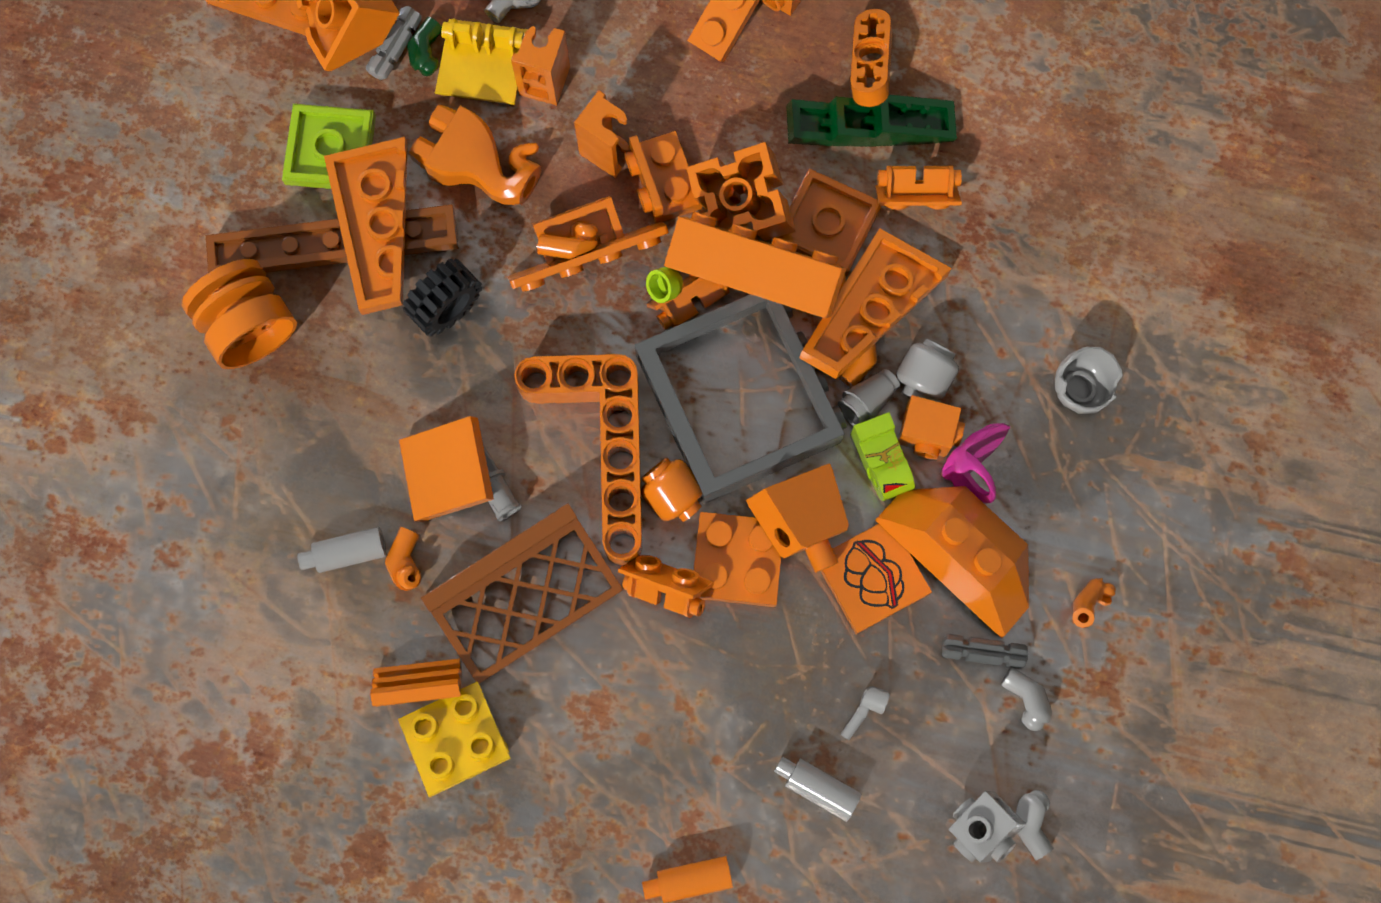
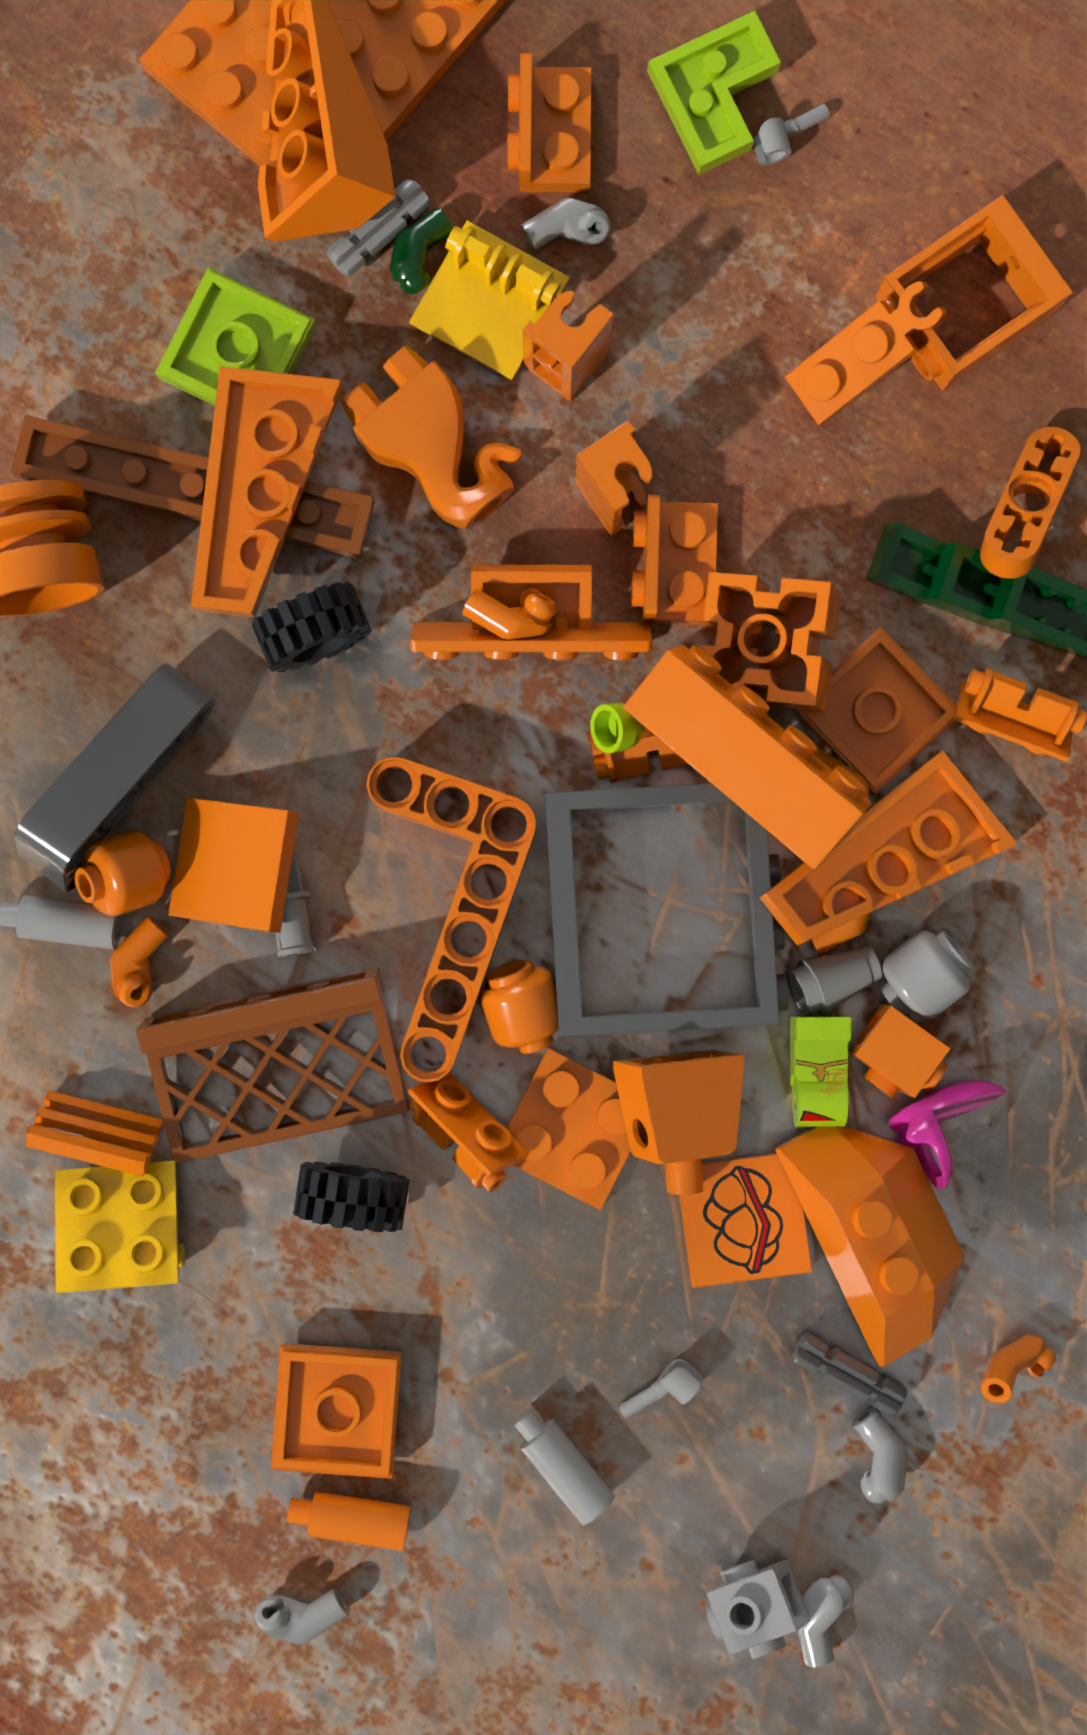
camera: 25 degrees right, 10 degrees up
none -> dark grey beam [14,663,216,893]
none -> orange head [75,830,171,917]
none -> orange plate [271,1343,403,1479]
none -> black tyre [293,1162,410,1232]

